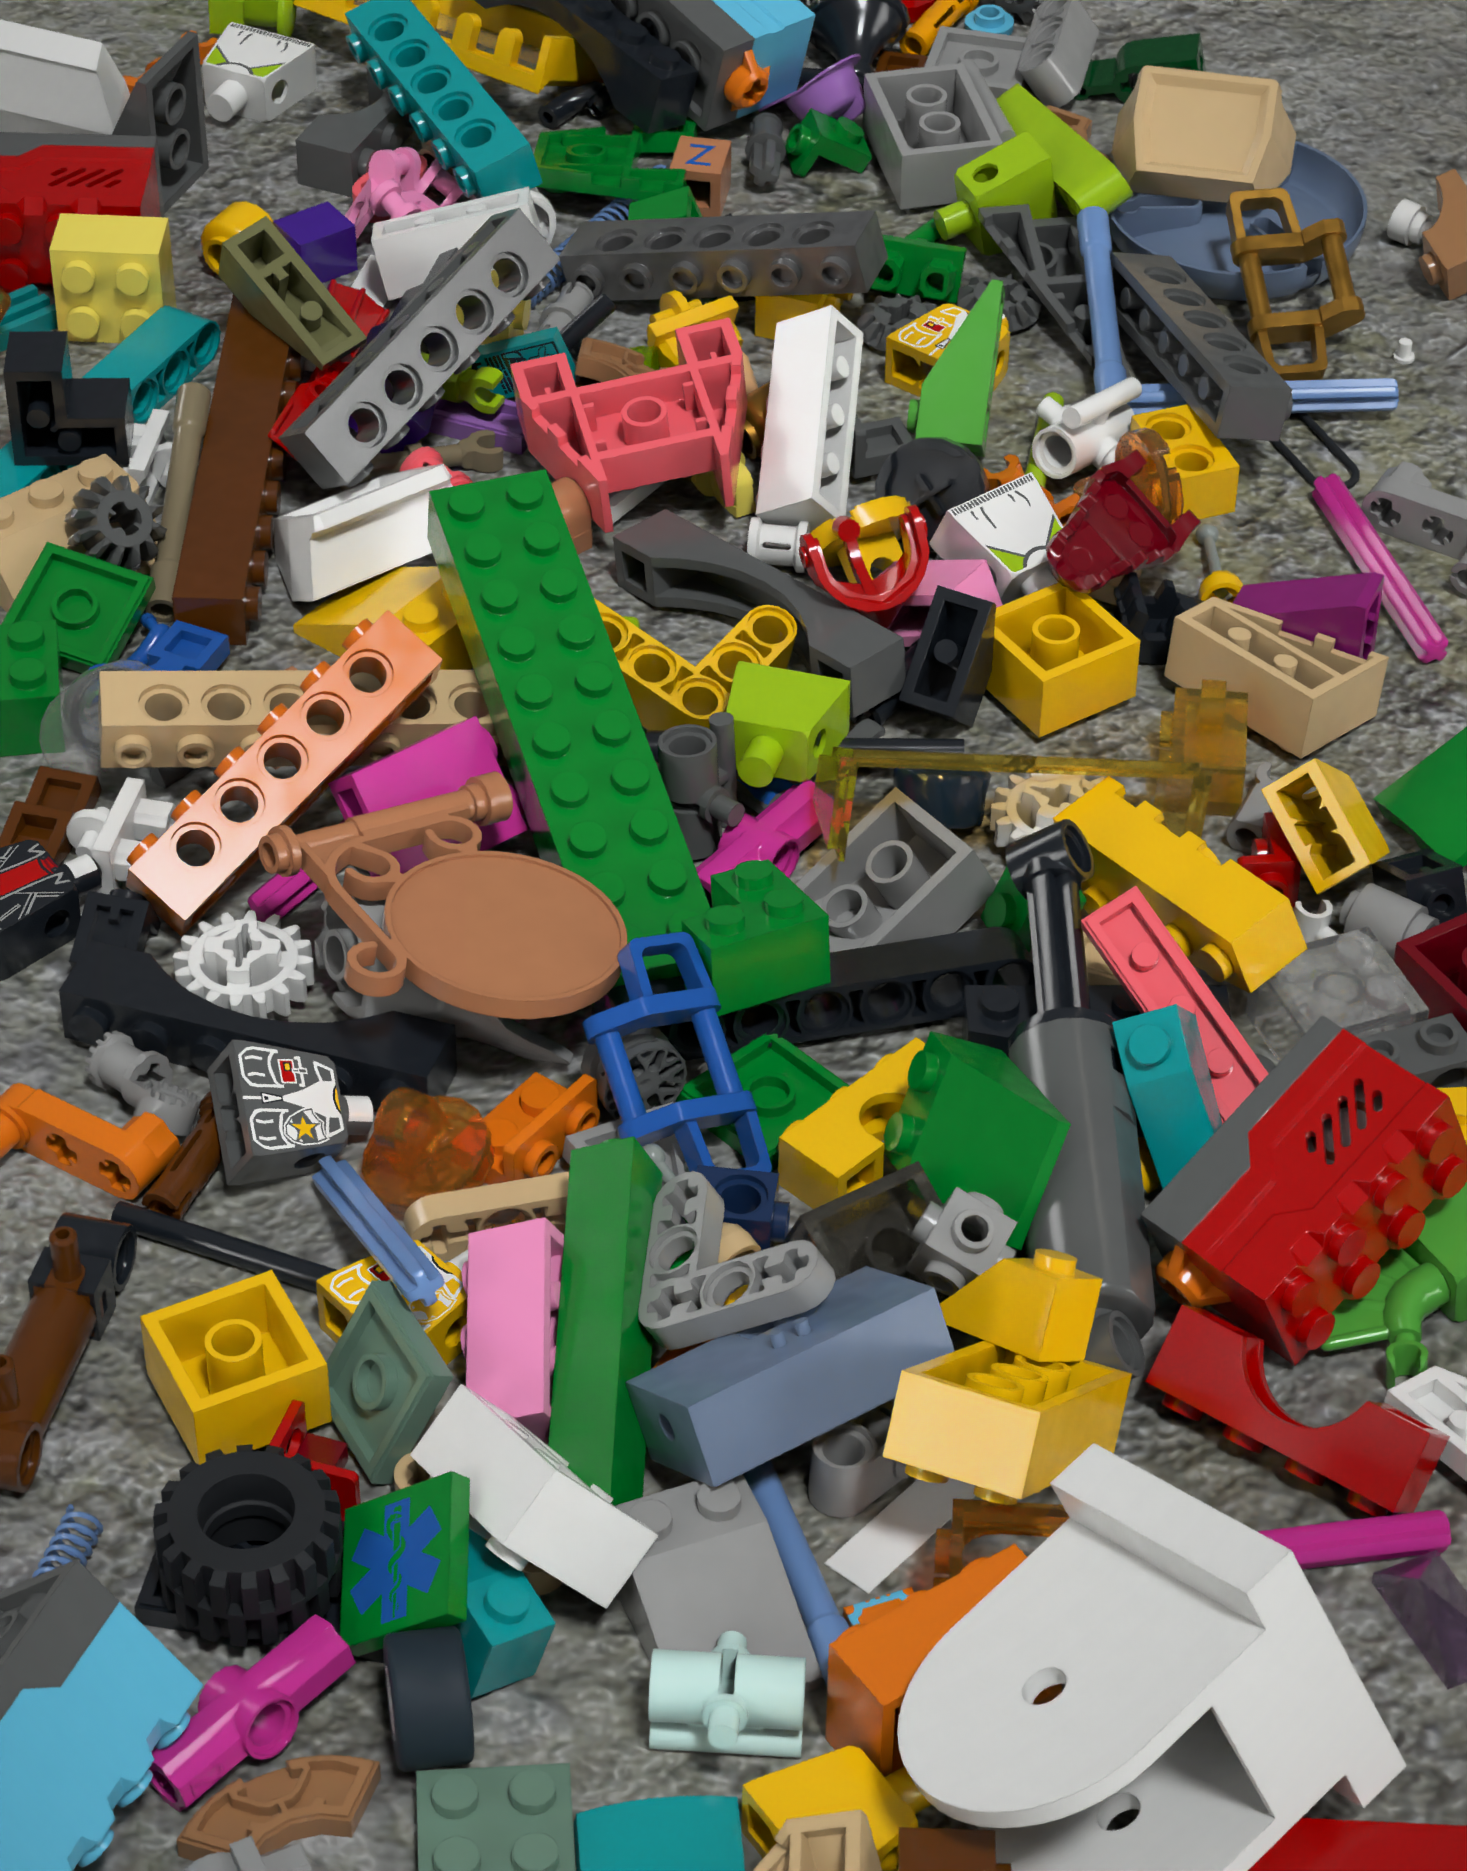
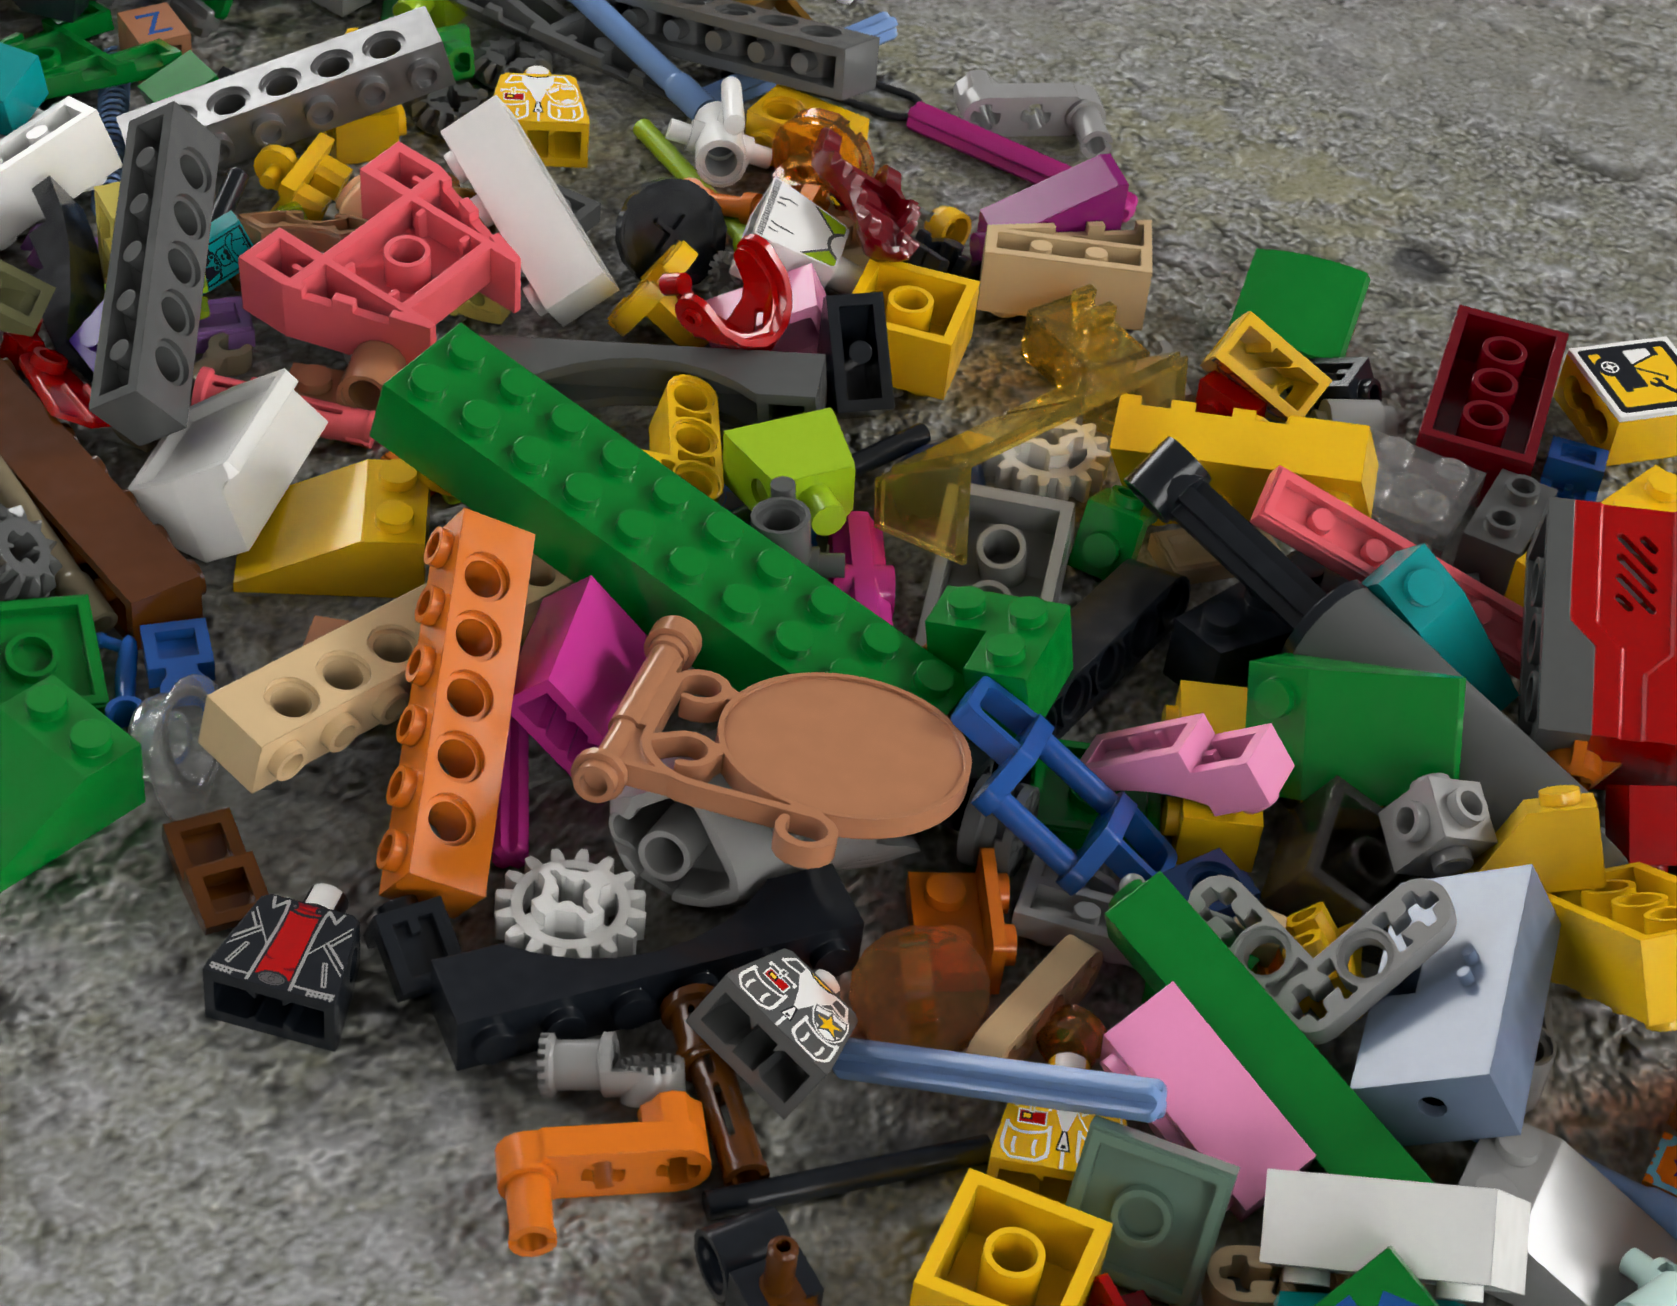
camera: 45 degrees left, 0 degrees up
white hips [66,777,176,894] -> none
white bush [747,517,810,573] -> none
white sticker [824,1478,975,1594] -> none
bright green slope [907,279,1005,457] -> none
none -> bright pink slope [1080,713,1295,816]

